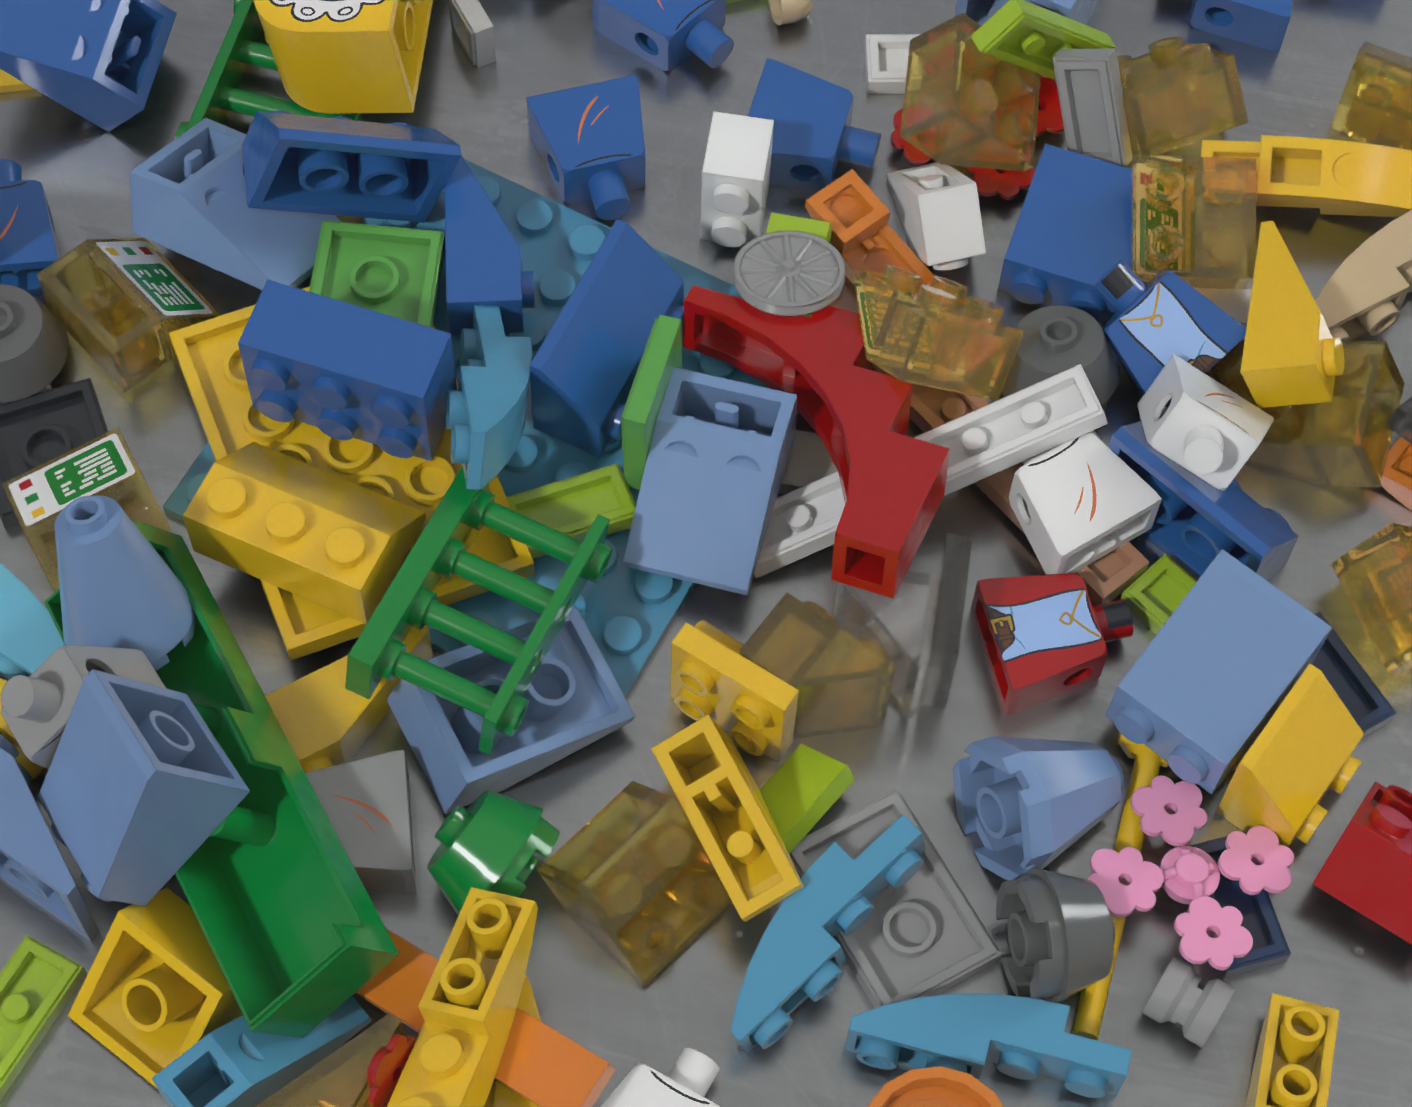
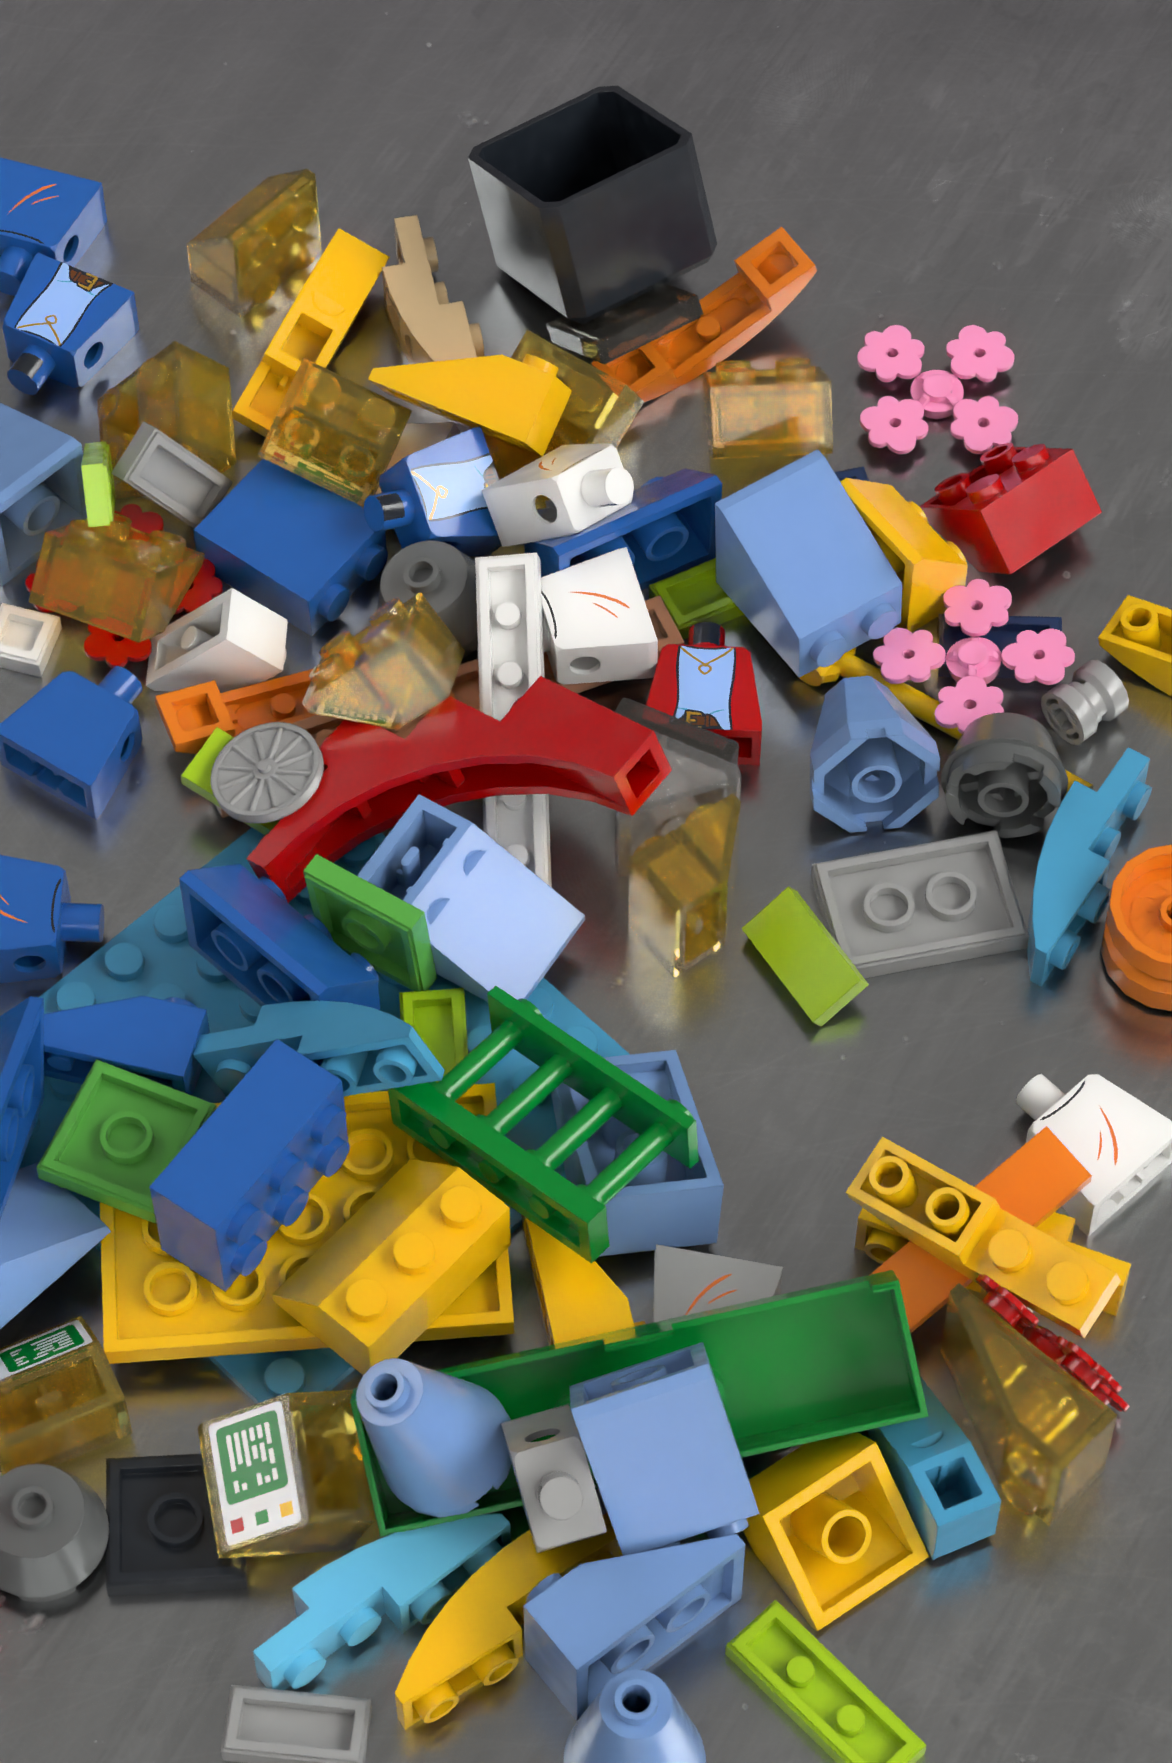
camera: 70 degrees left, 5 degrees down
green cone [427,790,560,916] -> none
clear yellow slope [537,781,732,985] -> none
yellow slope [651,714,804,922] -> none
yellow plate [670,620,799,763] -> none
white brick [700,111,774,247] -> none
dark azure slope [730,814,926,1054] -> none

